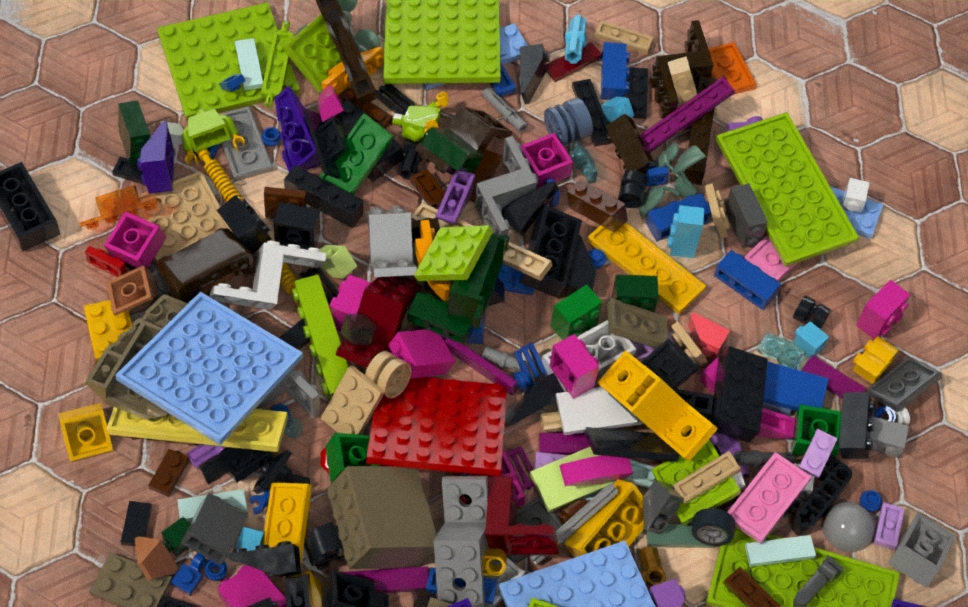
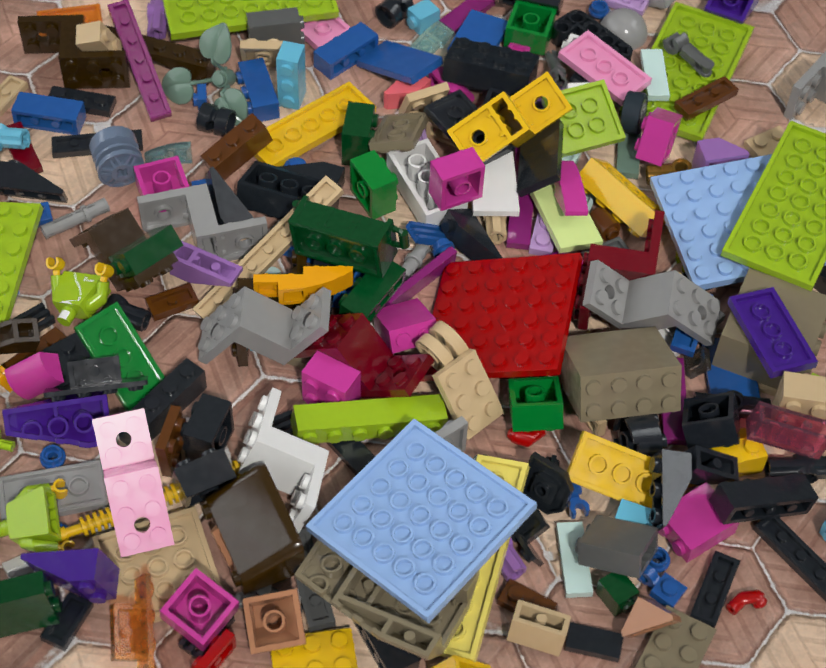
camera: 80 degrees left, 5 degrees down
yellowish green slope [320,245,357,279] -> none
clear smoke brick [341,314,376,345] -> none
lime plate [414,225,493,281] -> none
light grey axle [529,483,619,565] -> none
medium azure brick [601,96,635,123] -> none
dark brown brick [606,114,657,175] -> none
dark grey slope [643,480,684,534] -> none
tan tile [673,451,742,505] -> none
lavender plate [798,429,837,478] -> none
none -> bright pink bracket [92,408,175,557]
none -> blue tile [355,40,444,85]
none -> tan brick [506,599,571,657]
none -> dark pink brick [634,107,683,166]

